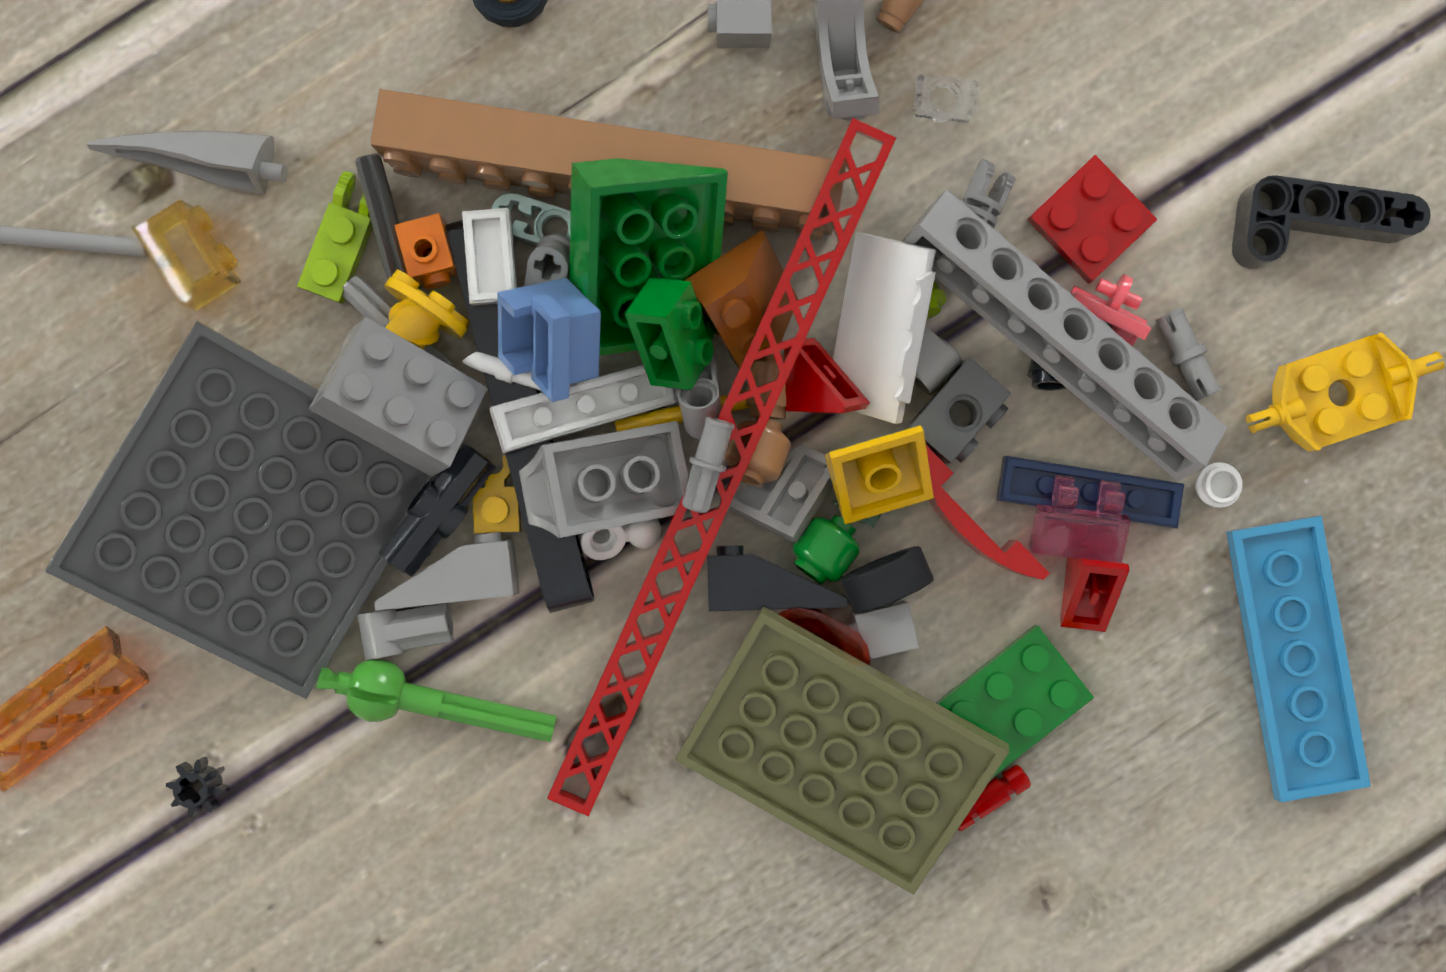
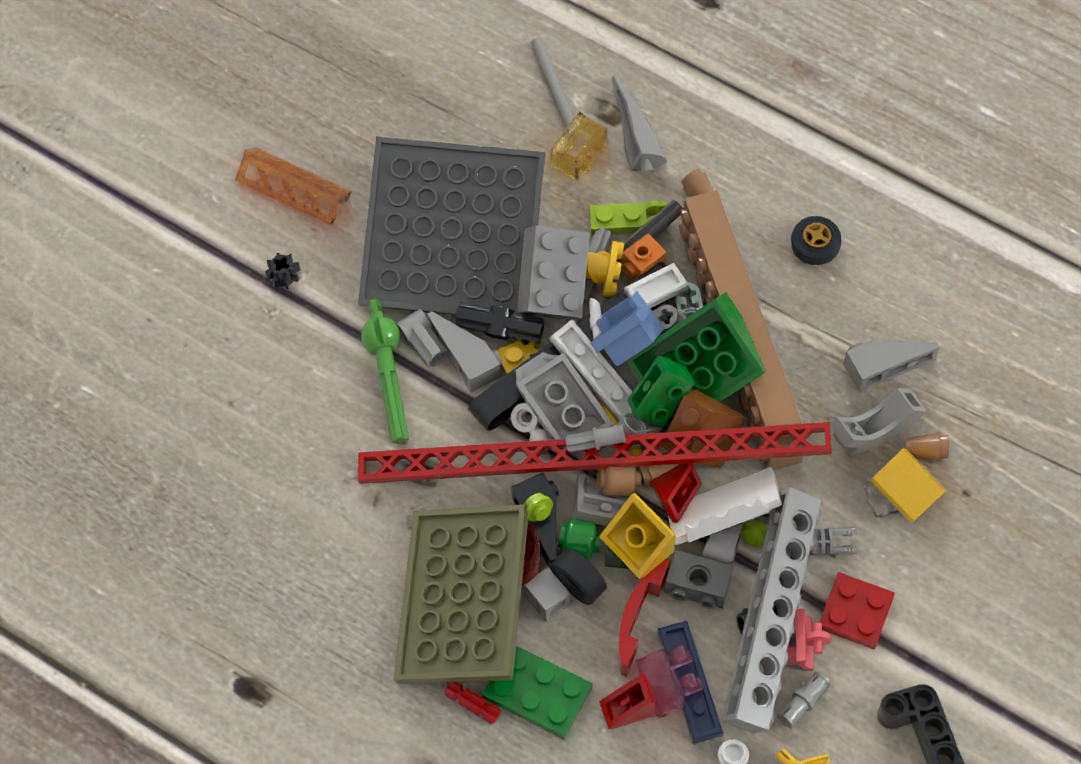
camera: 70 degrees right, 25 degrees down
none -> lime plate [525,493,553,521]
none -> medium nougat cone [681,169,714,197]
none -> yellow slope [870,448,947,524]

